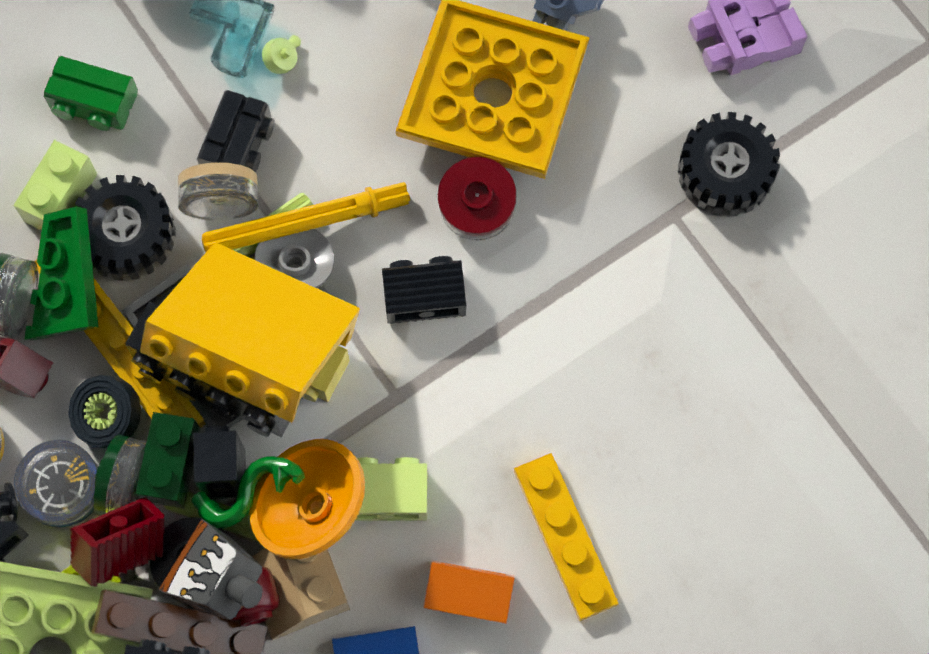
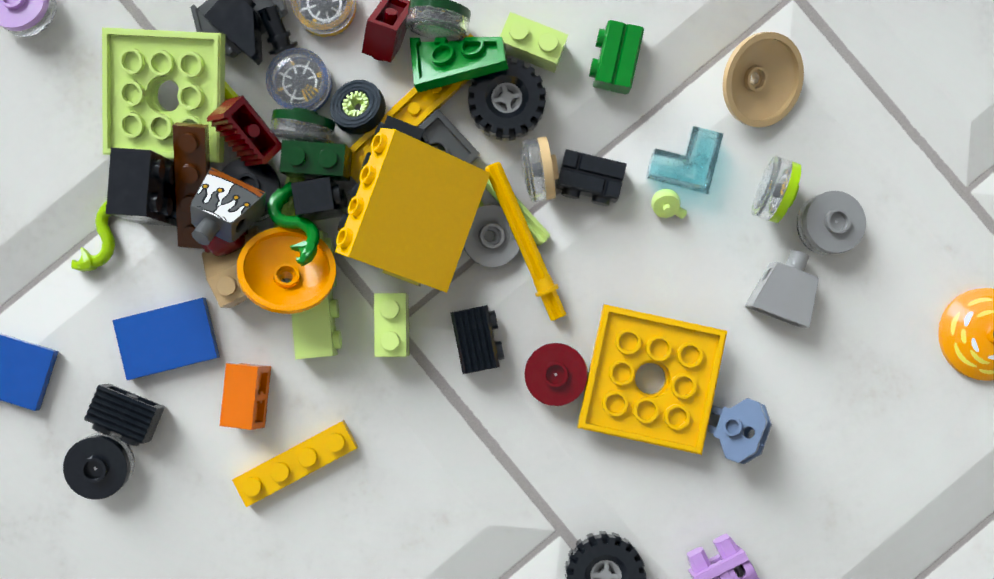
camera: 85 degrees right, 15 degrees up
none -> yellowish green brick [374,293,410,357]

